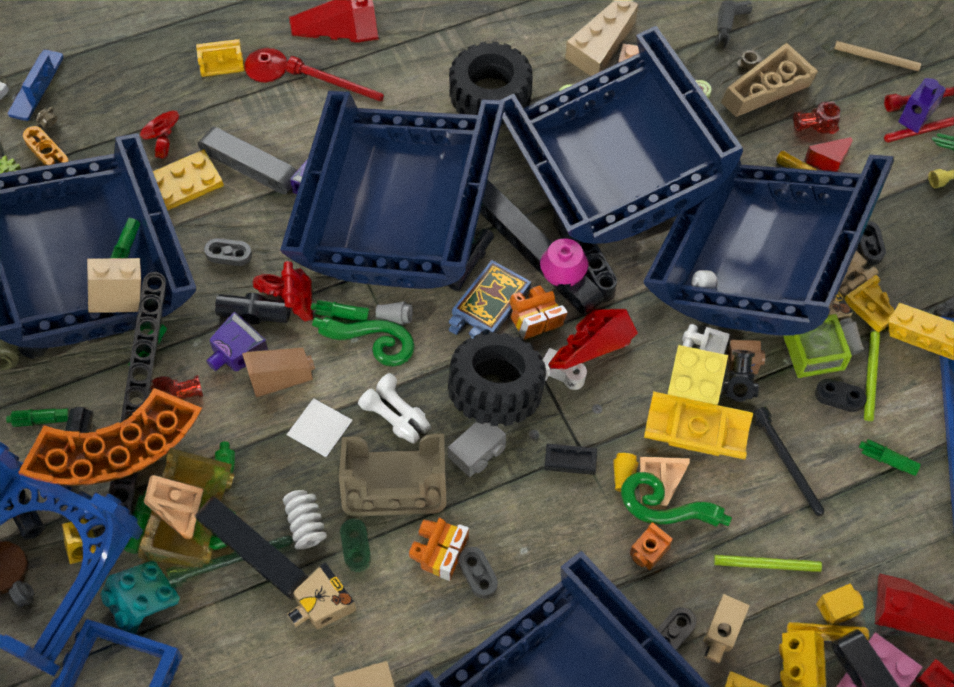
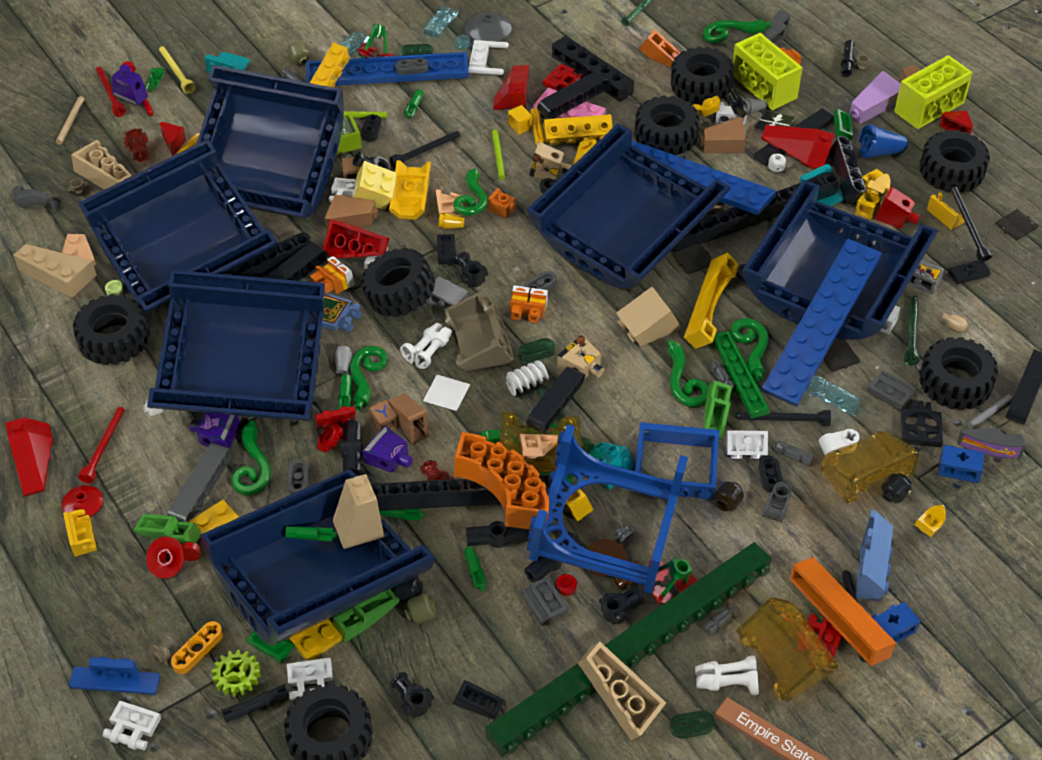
camera: 100 degrees left, 10 degrees down
dark pink cone [540,238,588,286] -> none
white piece [691,270,717,289] -> none
none -> bright green slope [133,514,201,545]
none -> green plant [231,421,271,496]
none -> medium nougat slope [325,194,378,231]
none -> medium nougat brick [369,400,399,431]
none -> black connector [455,252,488,288]

